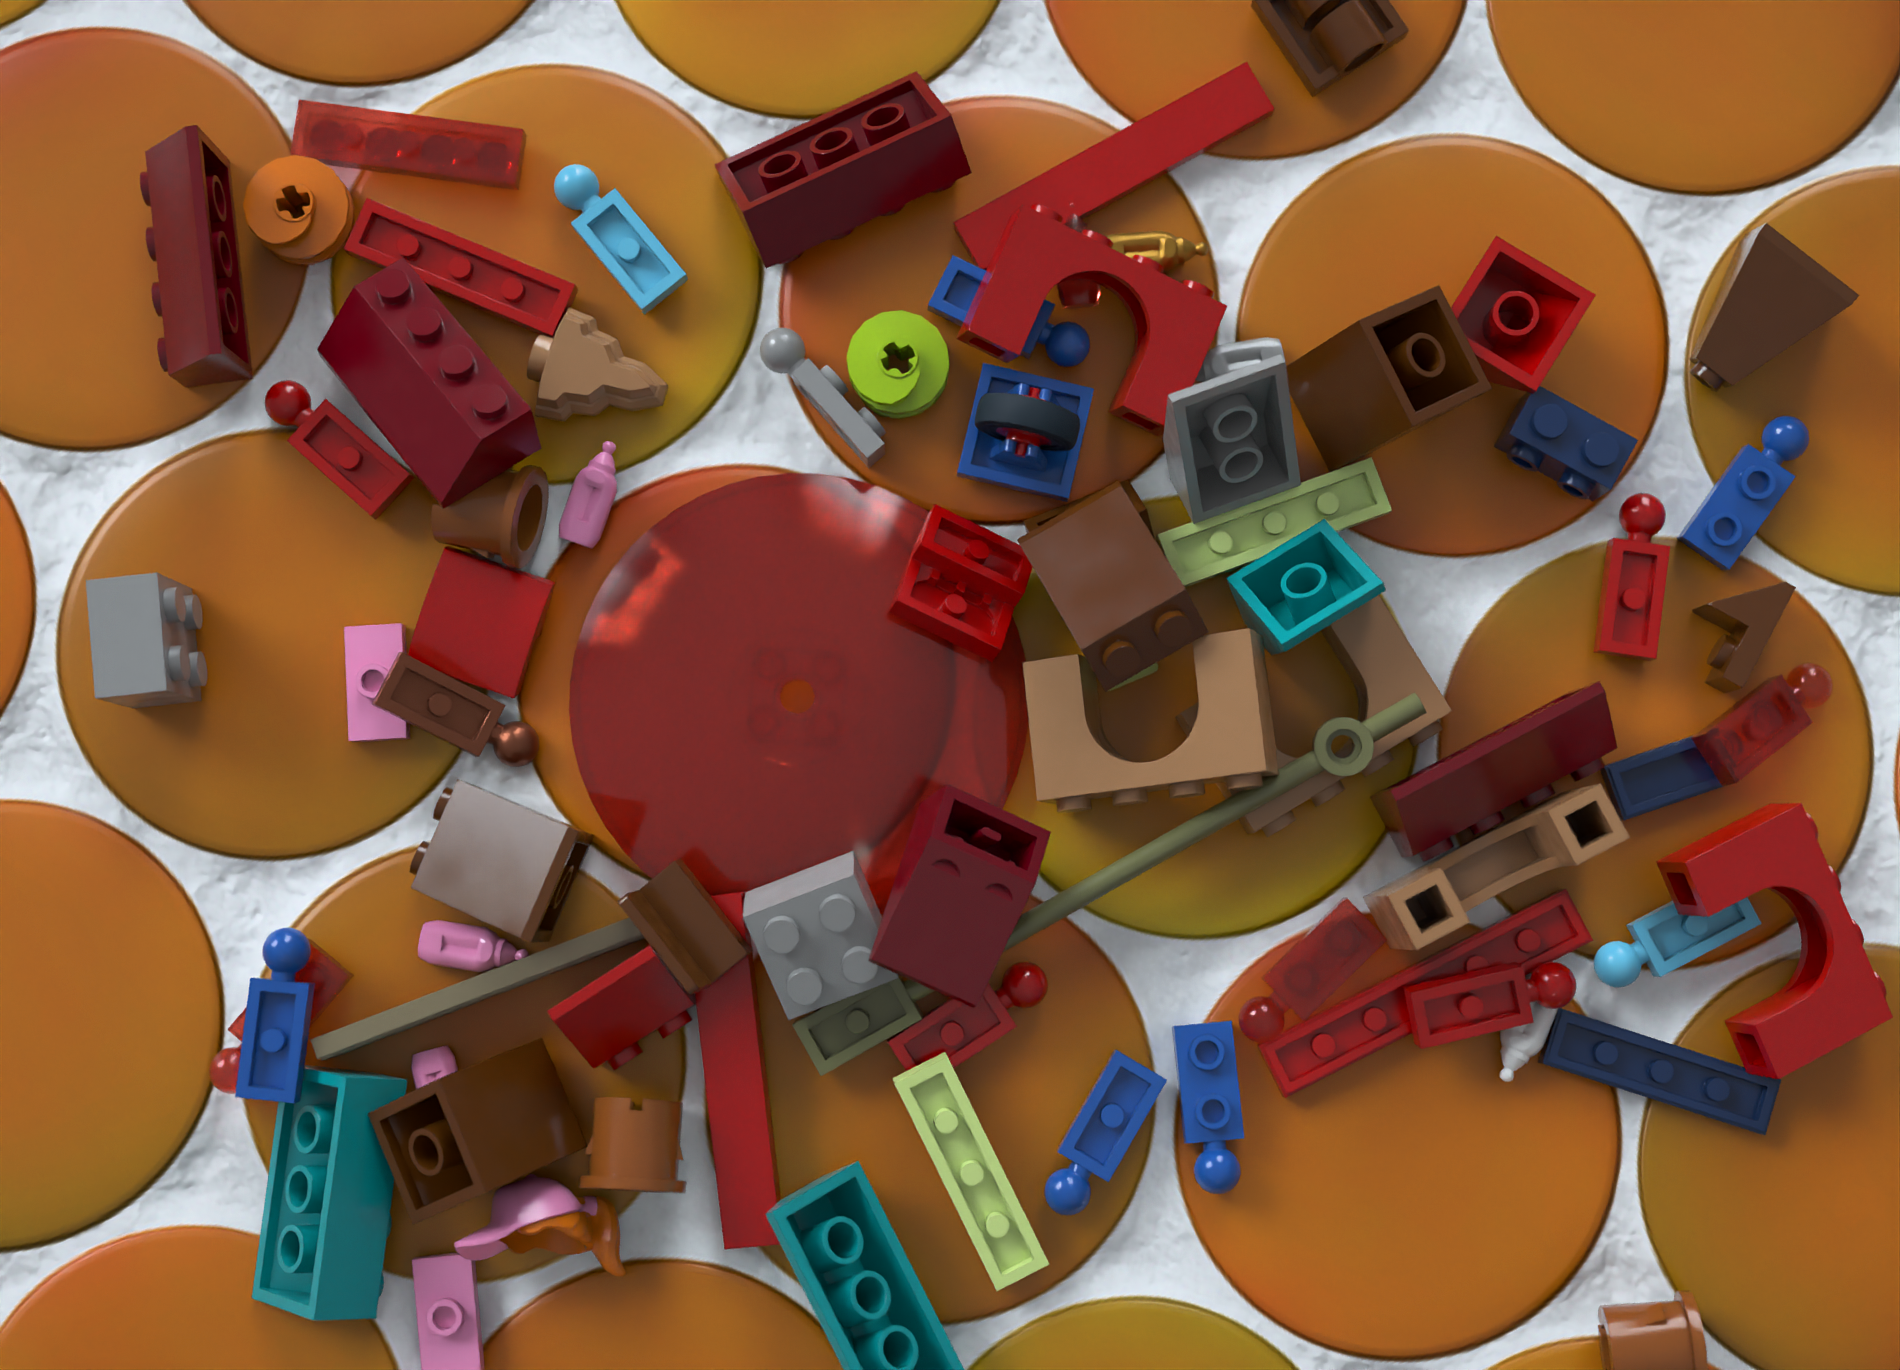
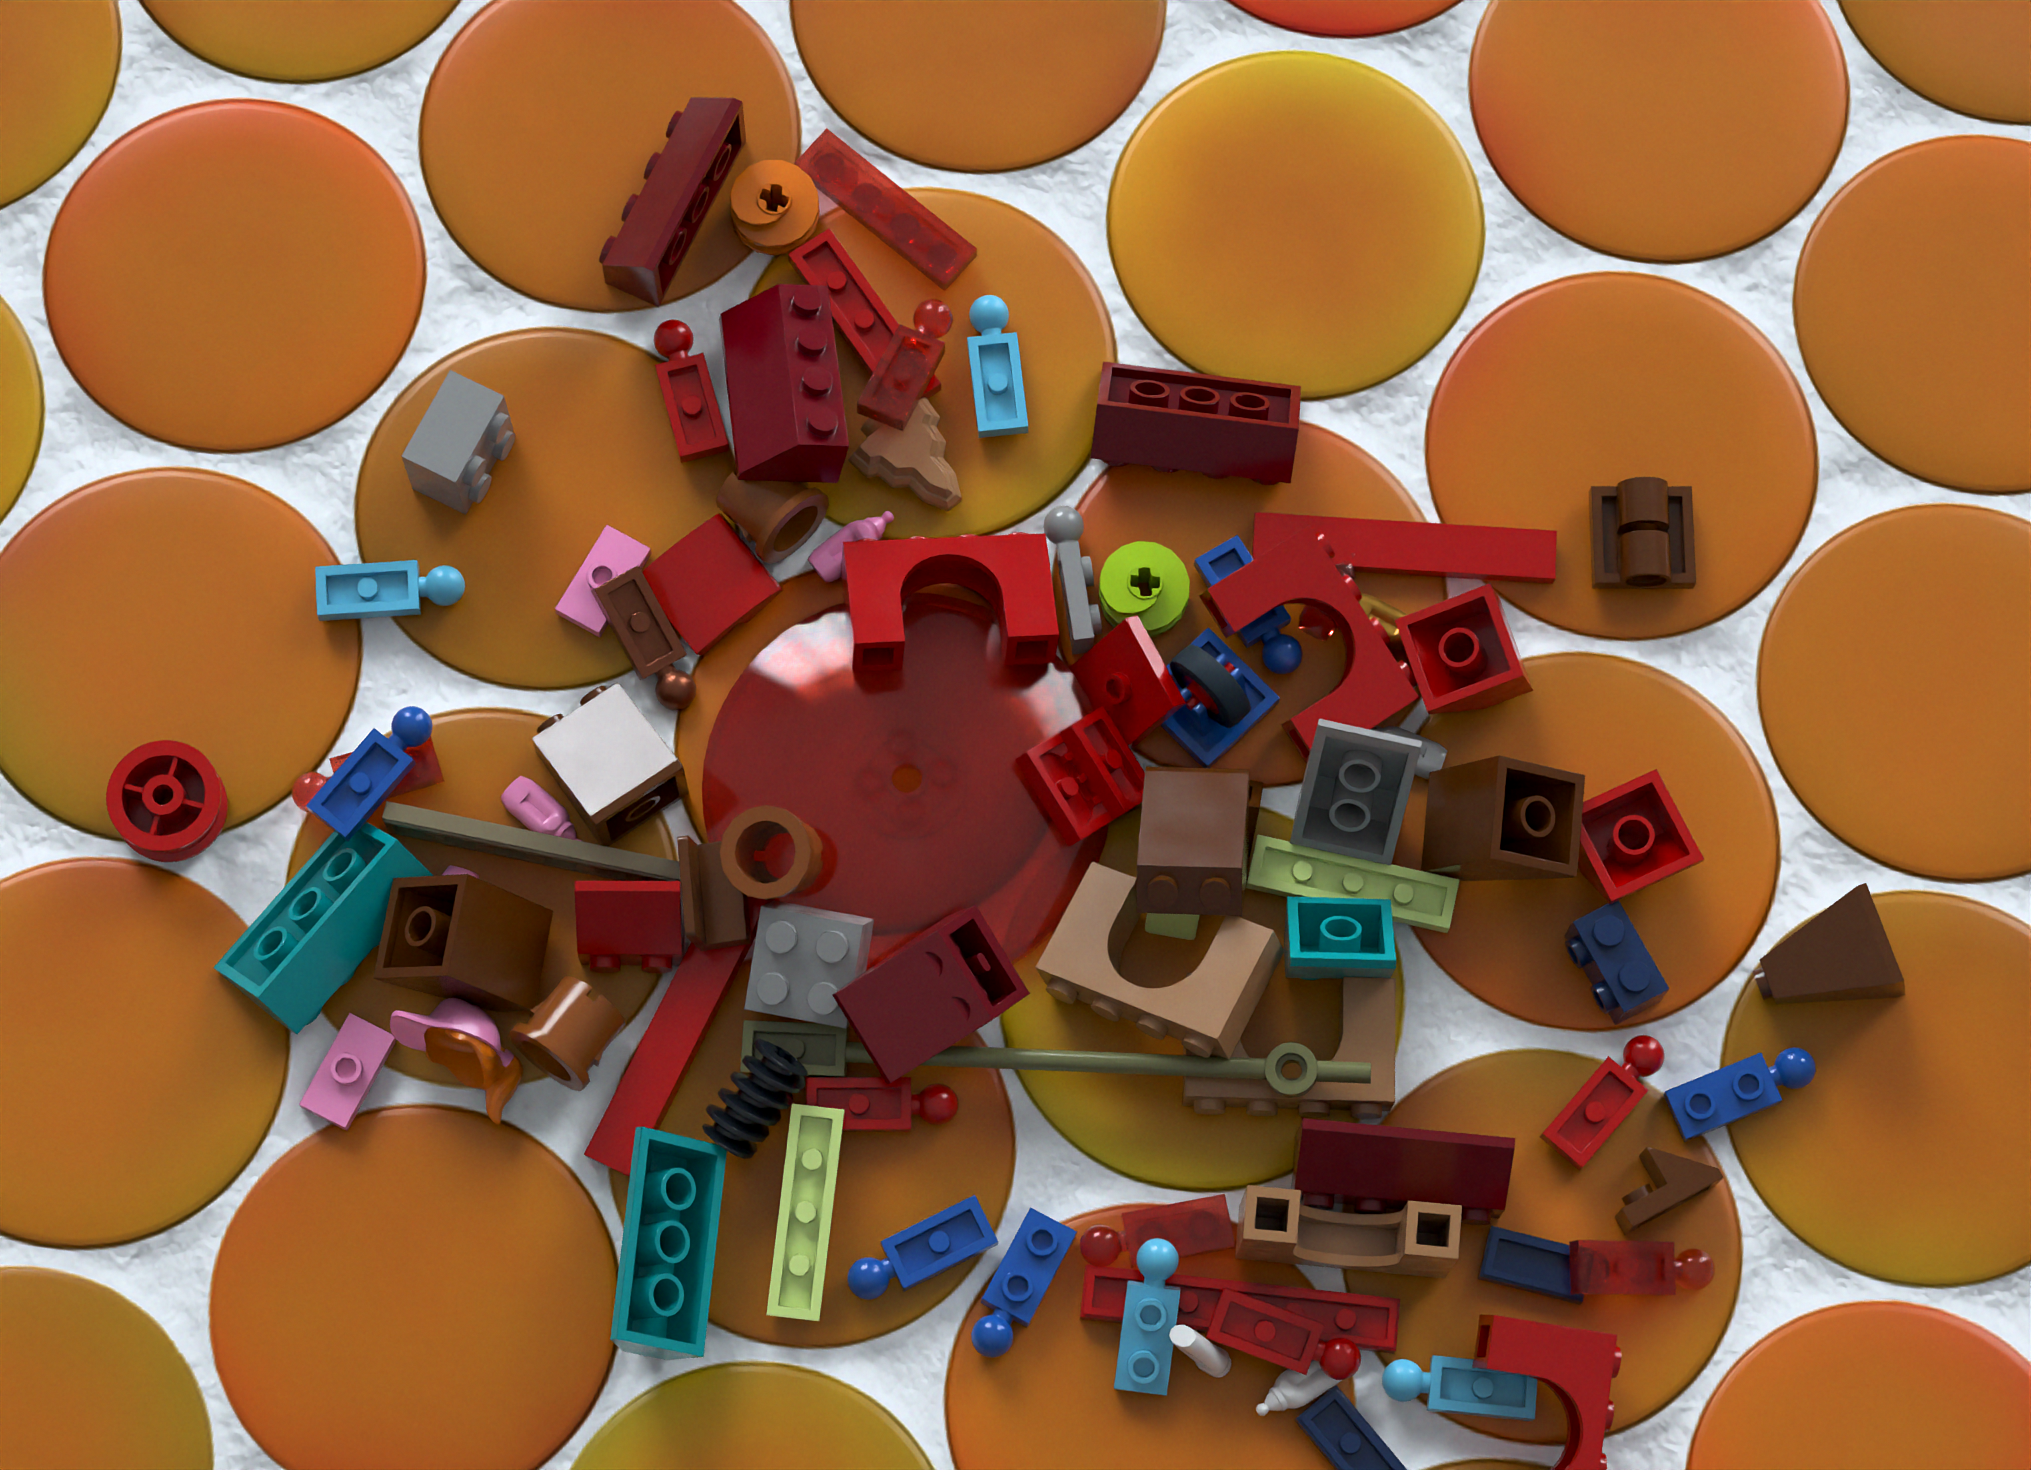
camera: 35 degrees right, 10 degrees down
none -> red wheel [106,740,228,862]
none -> medium azure plate [315,560,465,621]
none -> black piece [702,1039,808,1159]
none -> dark orange piece [720,805,823,900]
none -> red arch [841,532,1059,672]
none -> clear red plate [857,299,953,431]
none -> red plate [1069,615,1186,750]
none -> medium azure plate [1114,1238,1180,1396]
none -> white piece [1169,1324,1231,1378]
none -> red slope [1395,583,1533,714]

